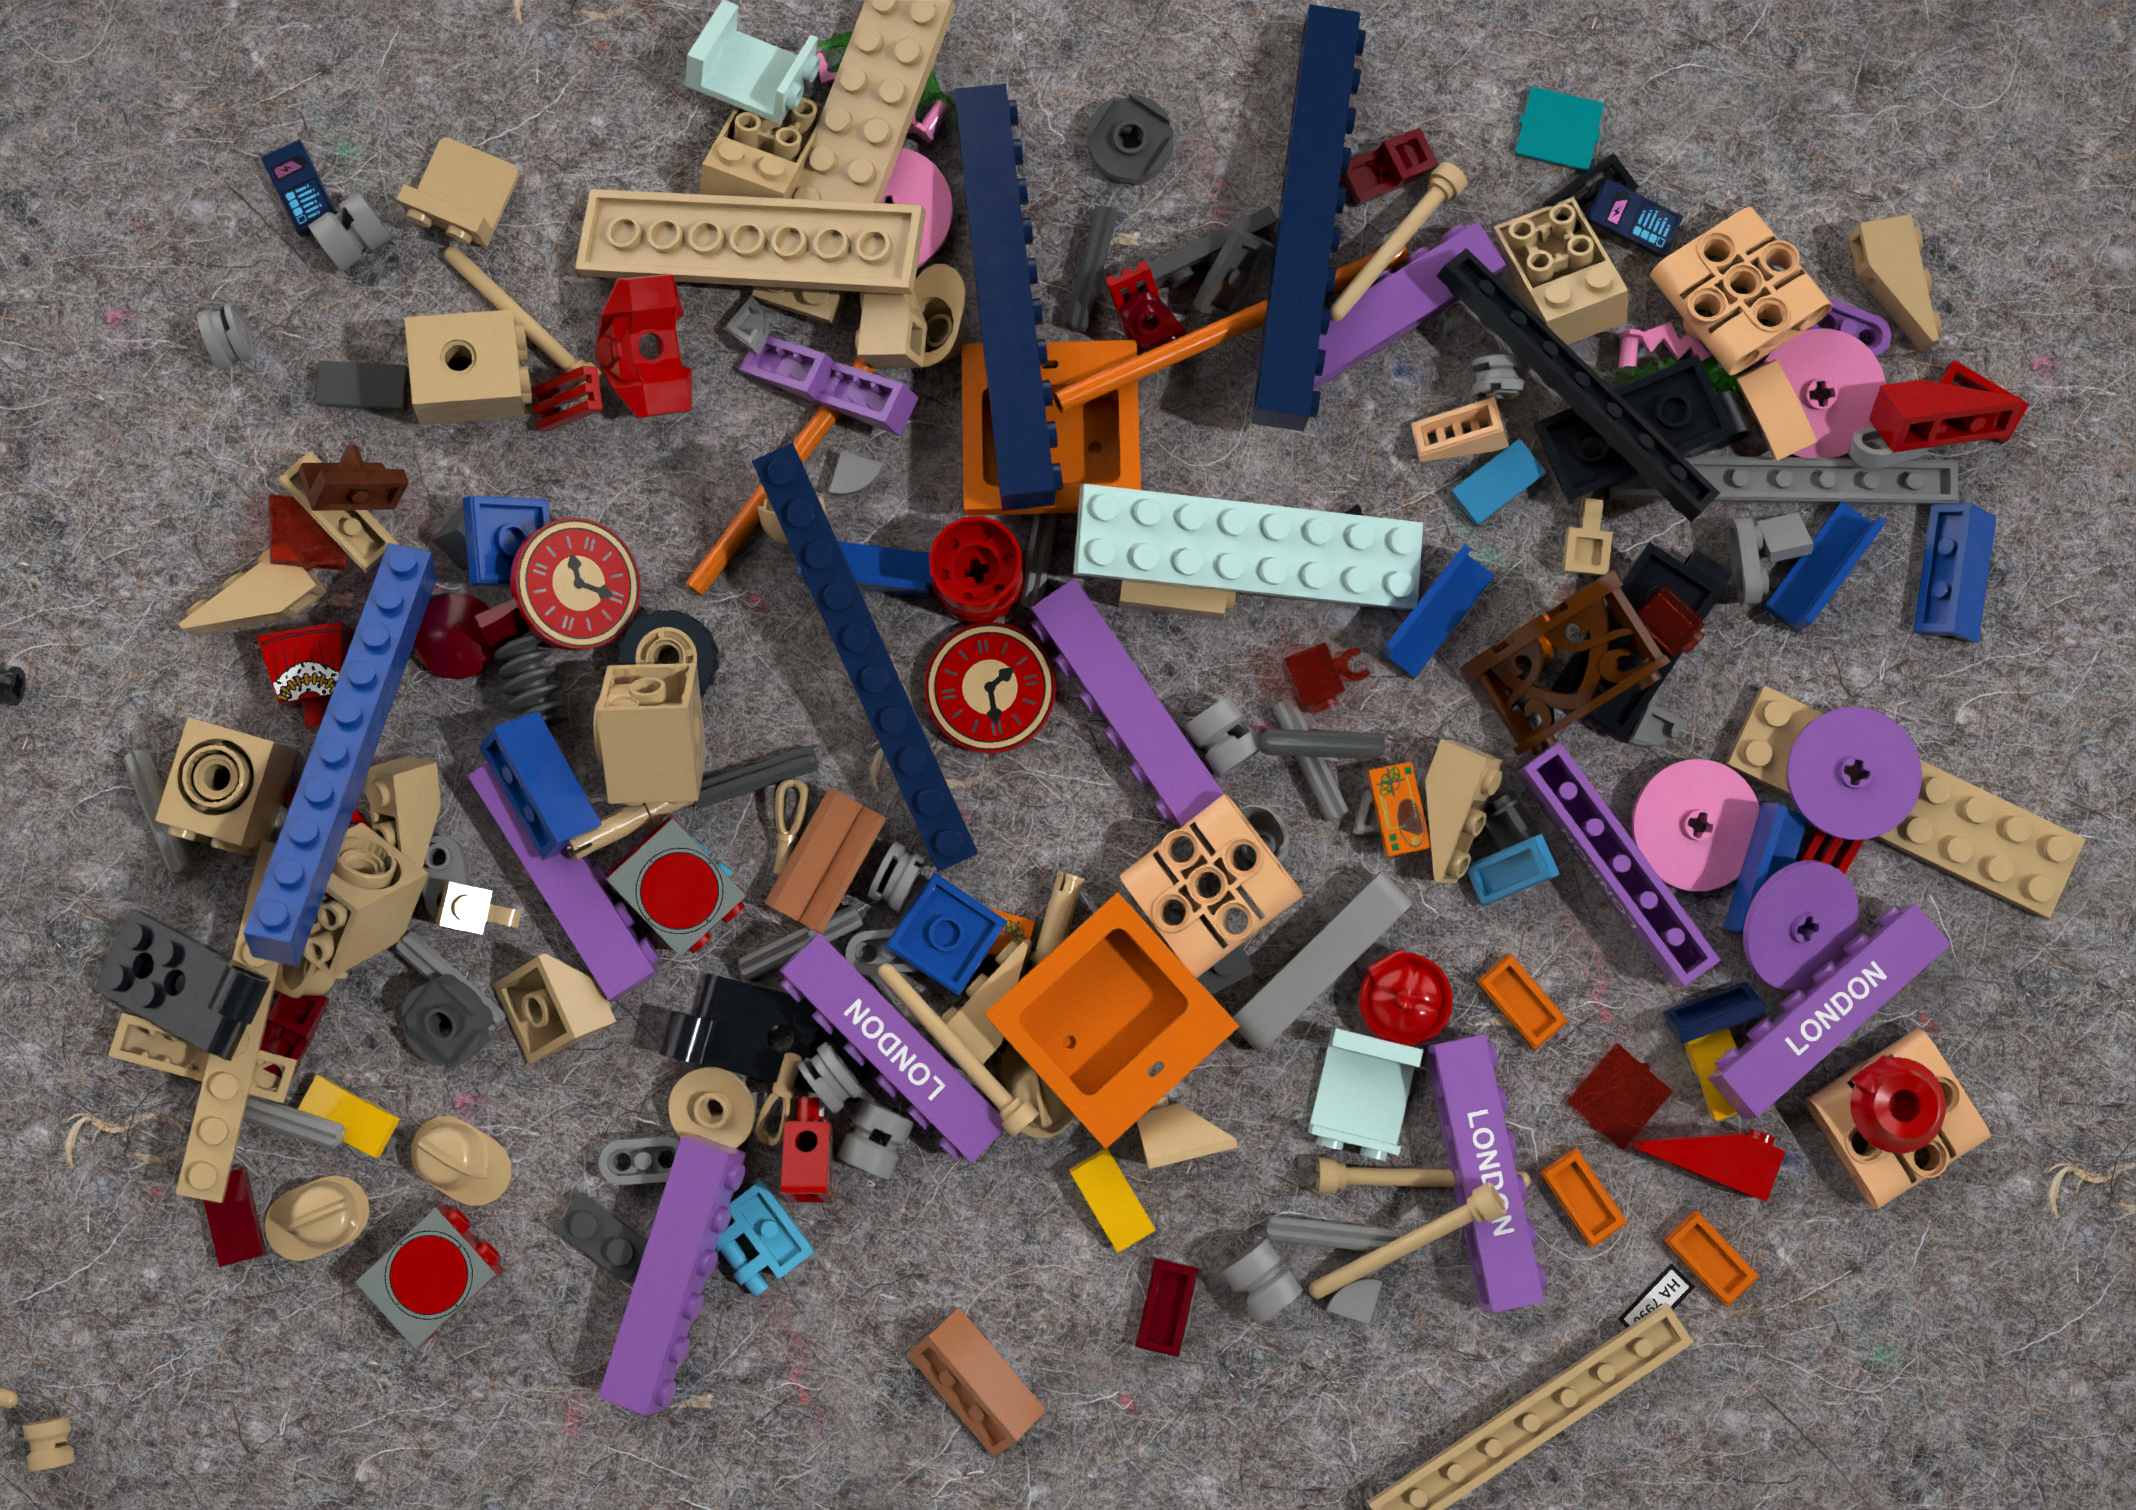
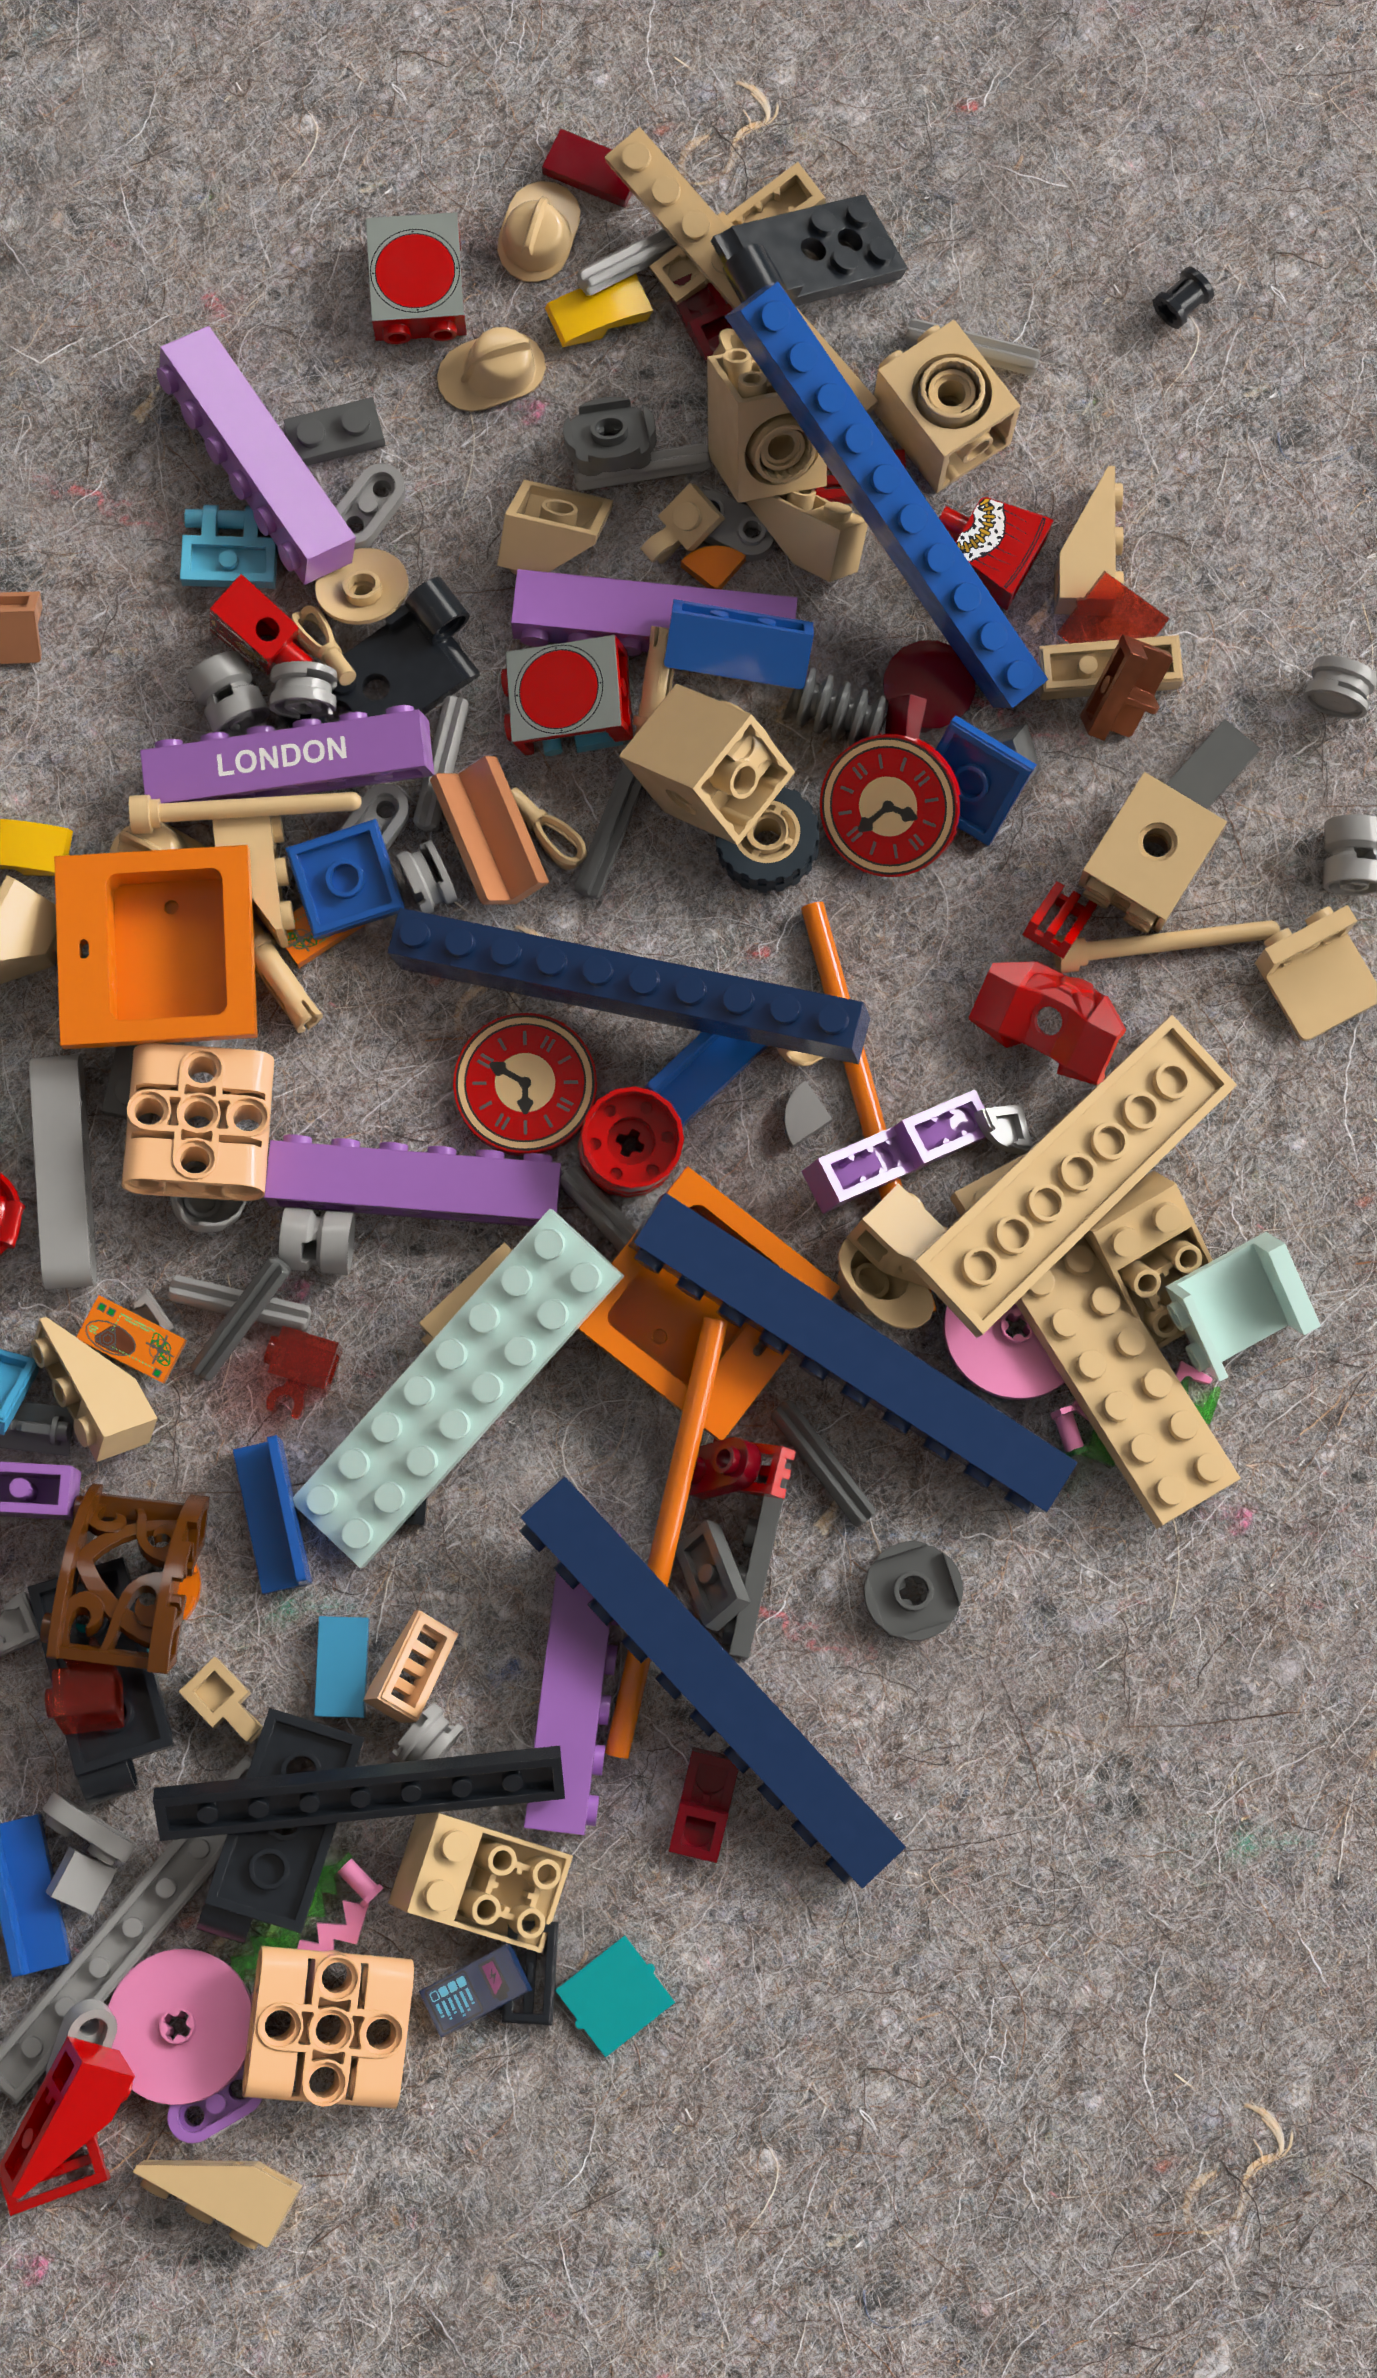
camera: 125 degrees right, 5 degrees down
tan piece [1329,162,1467,322] -> none
light nougat slope [1735,359,1818,461] -> none
none -> orange tile [681,545,746,589]

